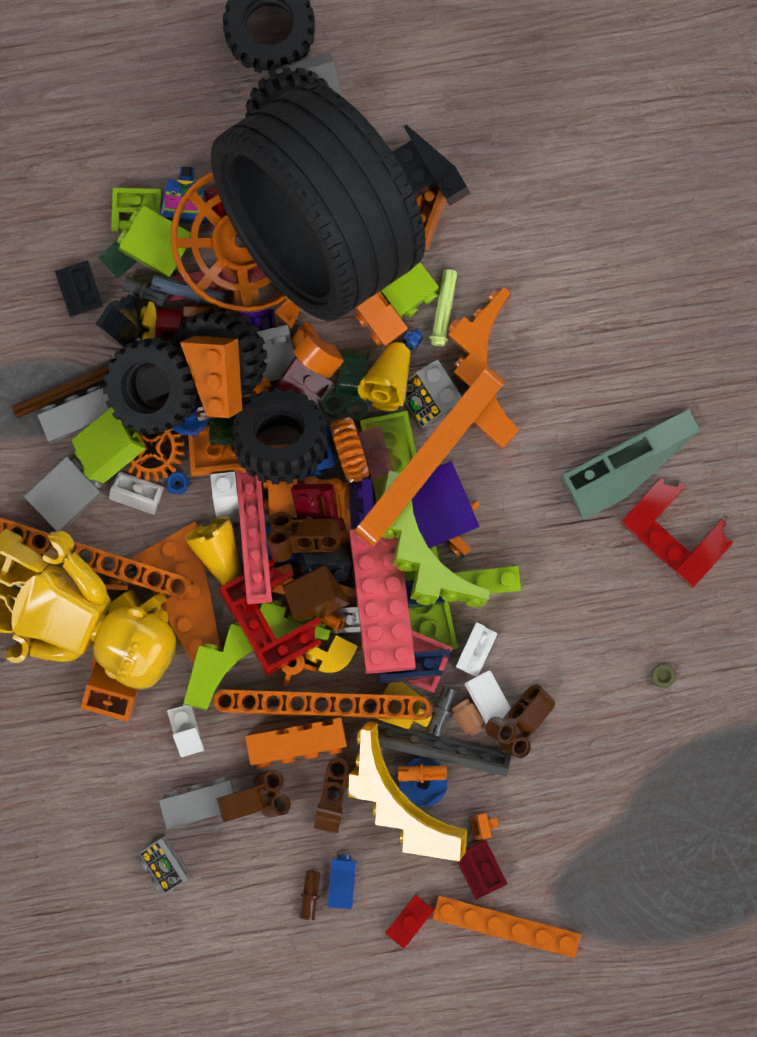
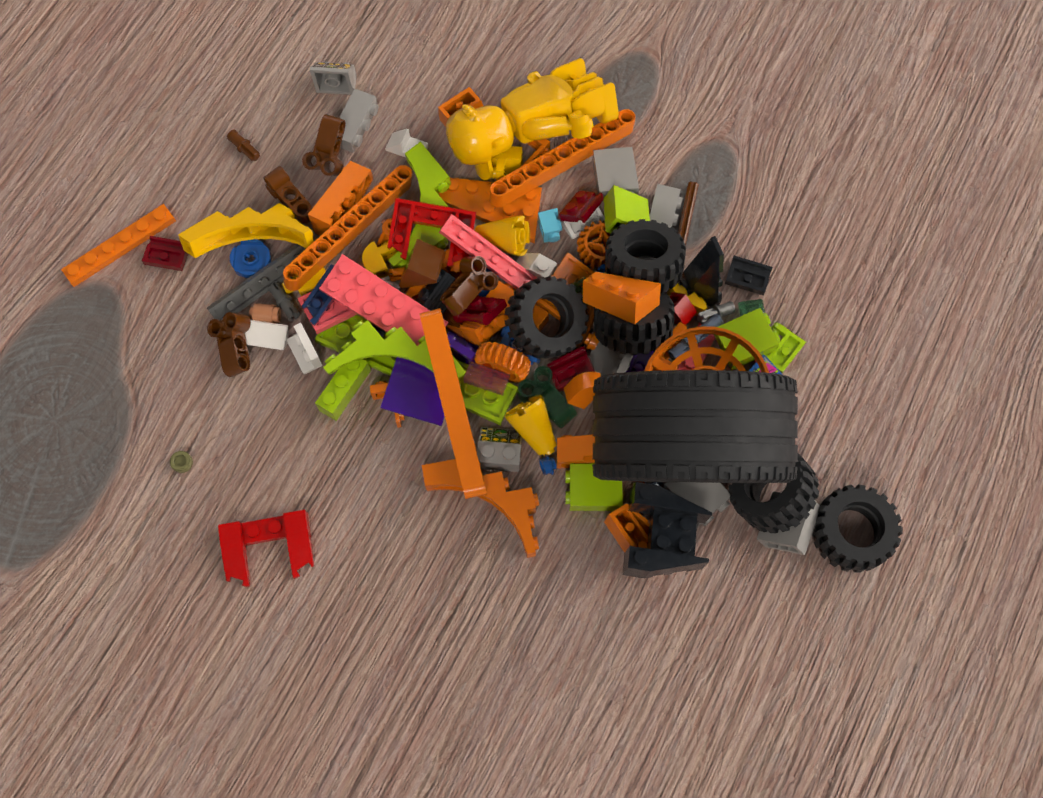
camera: 125 degrees right, 15 degrees down
blue plate [166,471,190,495] -> none
blue bracket [328,854,356,909] -> none
red tile [385,894,435,949] -> none
orange axle [398,764,448,783] -> none
yellowish green axle [429,269,457,347] -> none
orange tile [469,813,500,840] -> none
sand green wedge [561,409,701,520] -> none
none -> medium azure brick [538,208,562,243]
none -> dark red plate [559,191,604,223]

